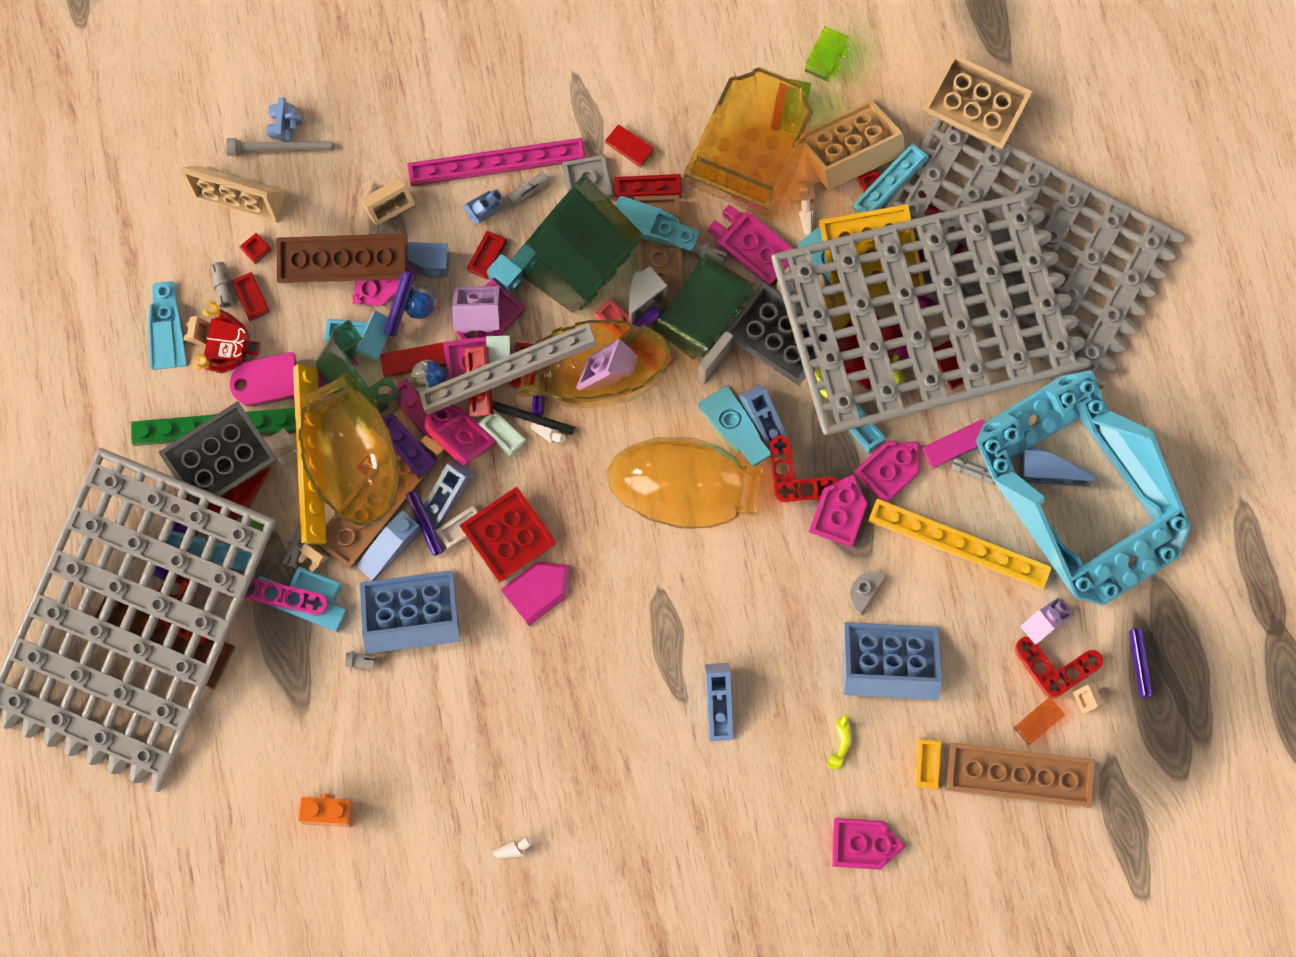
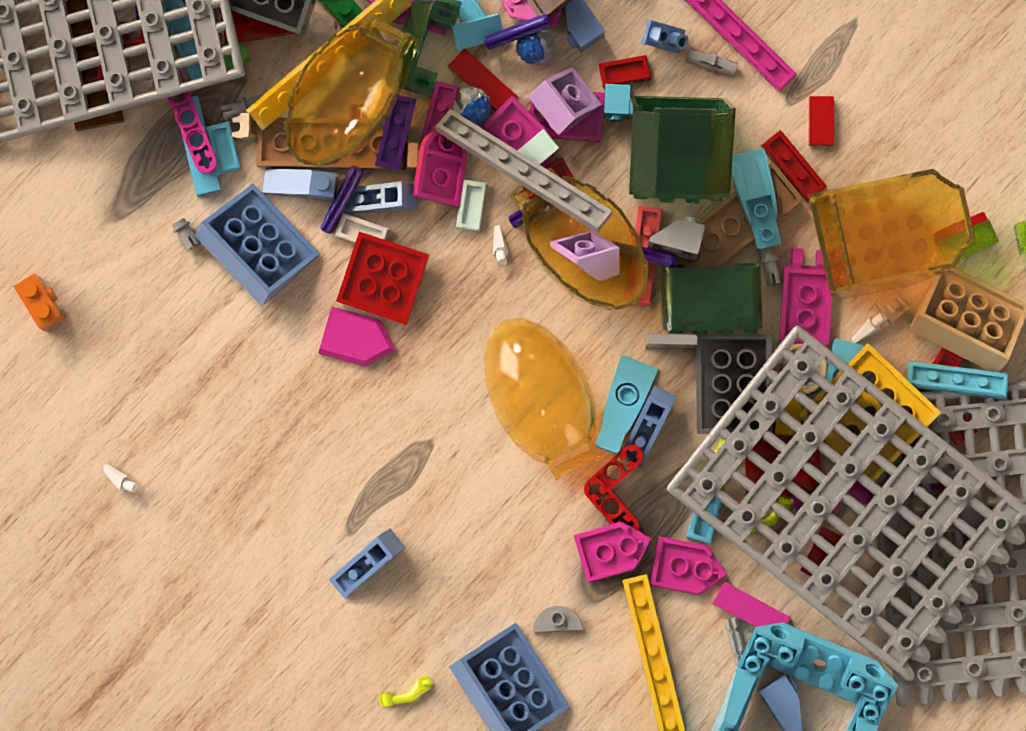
camera: 60 degrees right, 10 degrees up
red tile [464,346,494,417] -> none
black bar [493,401,575,435] -> none
light grey tile [562,154,614,206] -> none

